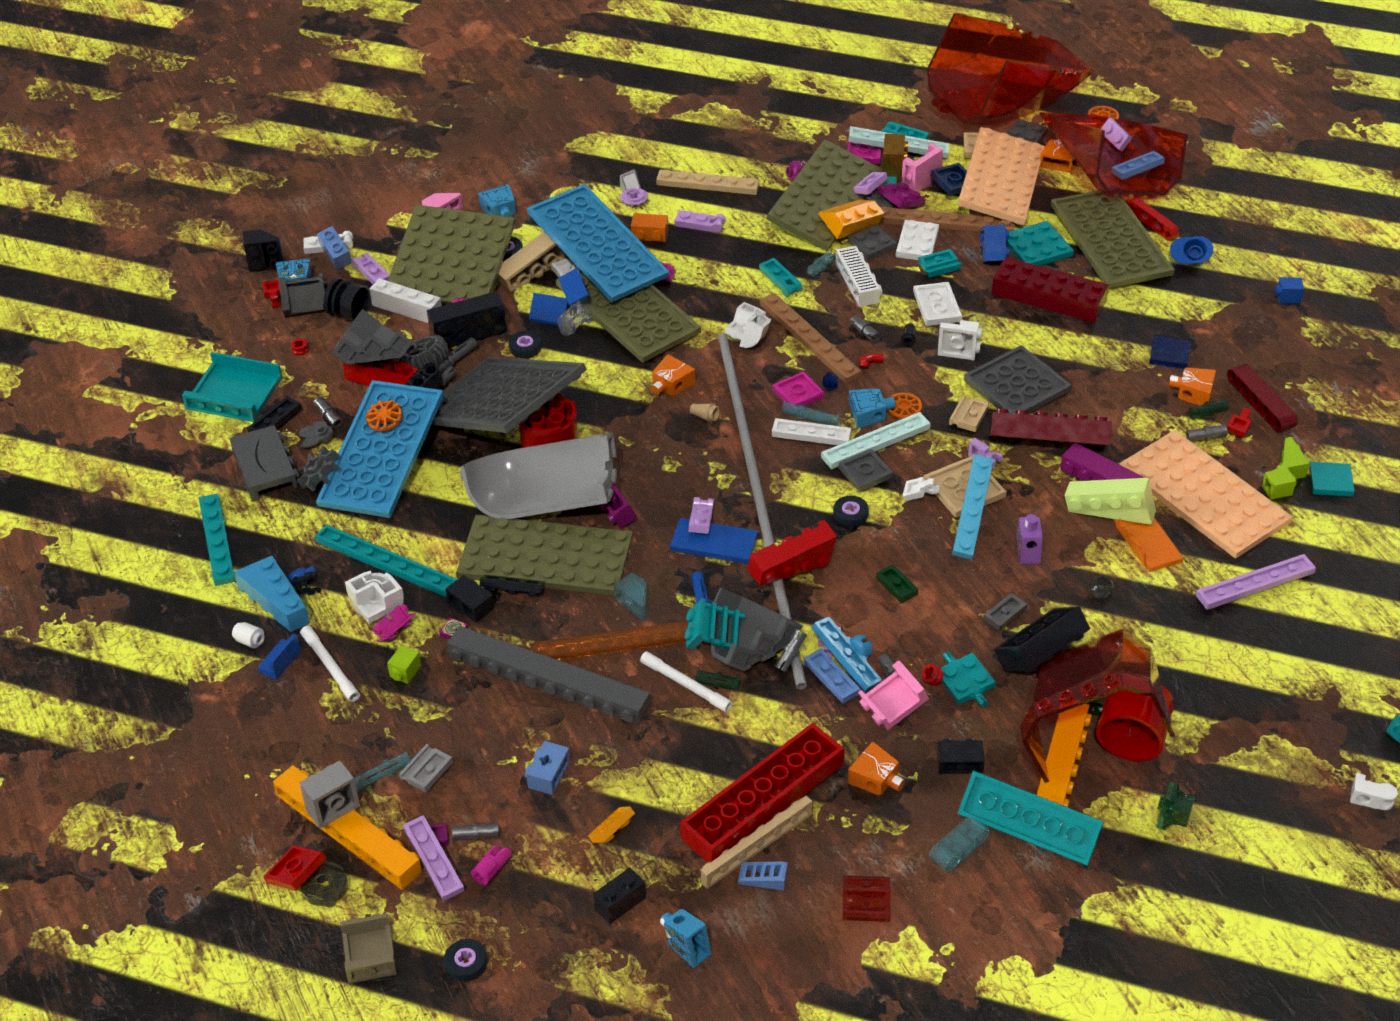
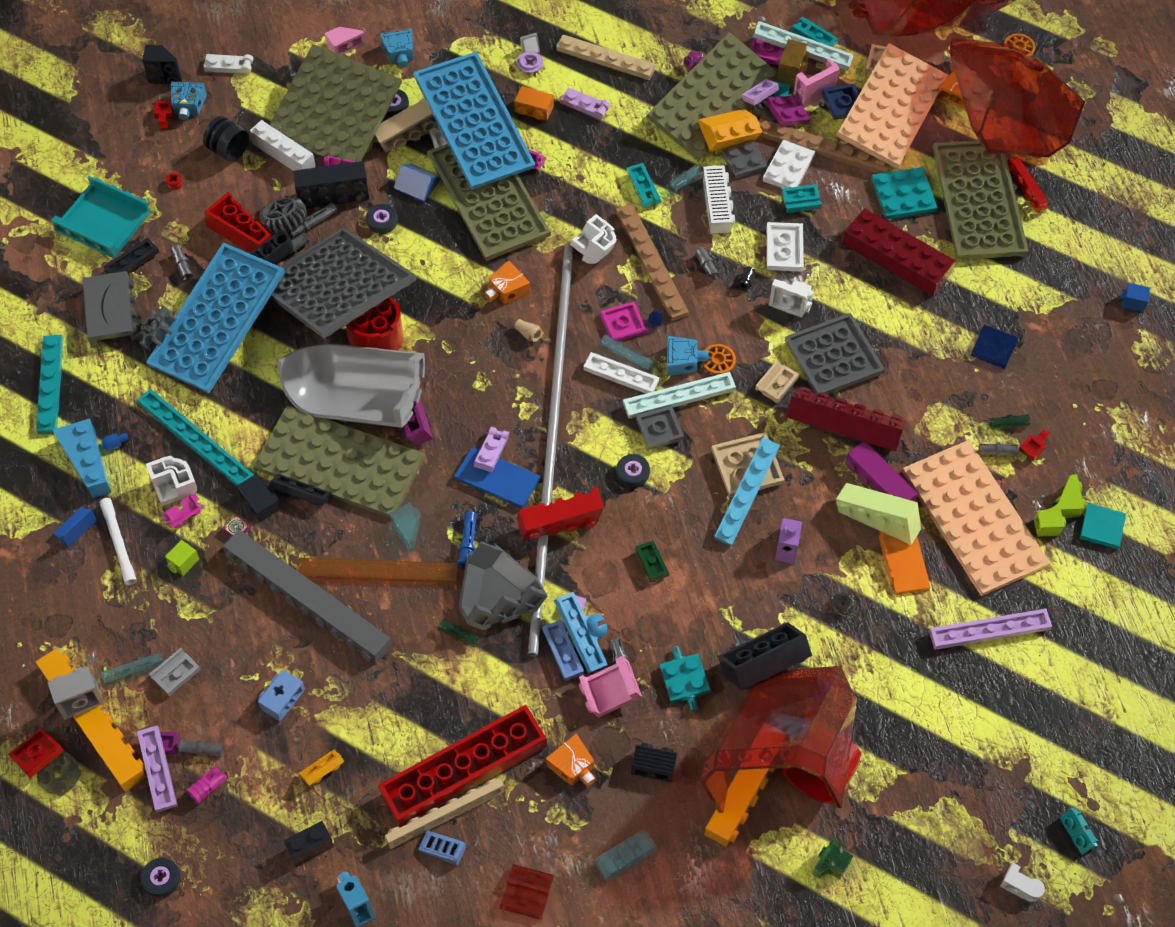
camera: 10 degrees right, 15 degrees up
white brick [232,622,265,648] -> none
black panel [278,272,328,318] -> none
black piece [291,572,321,595] -> none
dark grey plate [298,421,333,448] -> none
medium blue brick [317,226,351,270] -> none
dark grey panel [331,309,413,365] -> none
dark tan panel [340,913,397,984] -> none
lavender plate [351,253,390,284] -> none
orange wheel [366,400,402,431] -> none
clear leg [557,300,594,336] -> none
blue panel [558,268,589,314] -> none
white piece [640,651,733,713] -> none
teal plate [685,599,745,650] -> none
flat silver pin [774,628,807,672] -> none
red arm [859,353,884,369] -> none
white plate [903,477,940,501] -> none
red bush [922,664,944,686] -> none
teal plate [957,771,1104,866] -> none
lavender plate [968,438,1003,468] -> none
blue brick [979,225,1009,263] -> none
flat silver plate [983,593,1027,631] -> none
dark grey plate [1006,119,1048,143] -> none
lavender plate [1100,117,1133,151] -> none
medium blue plate [1112,151,1164,180] -> none
orange torso [1169,368,1216,408] -> none
blue piece [1170,236,1213,265] -> none
dark red beam [1227,364,1298,432] -> none

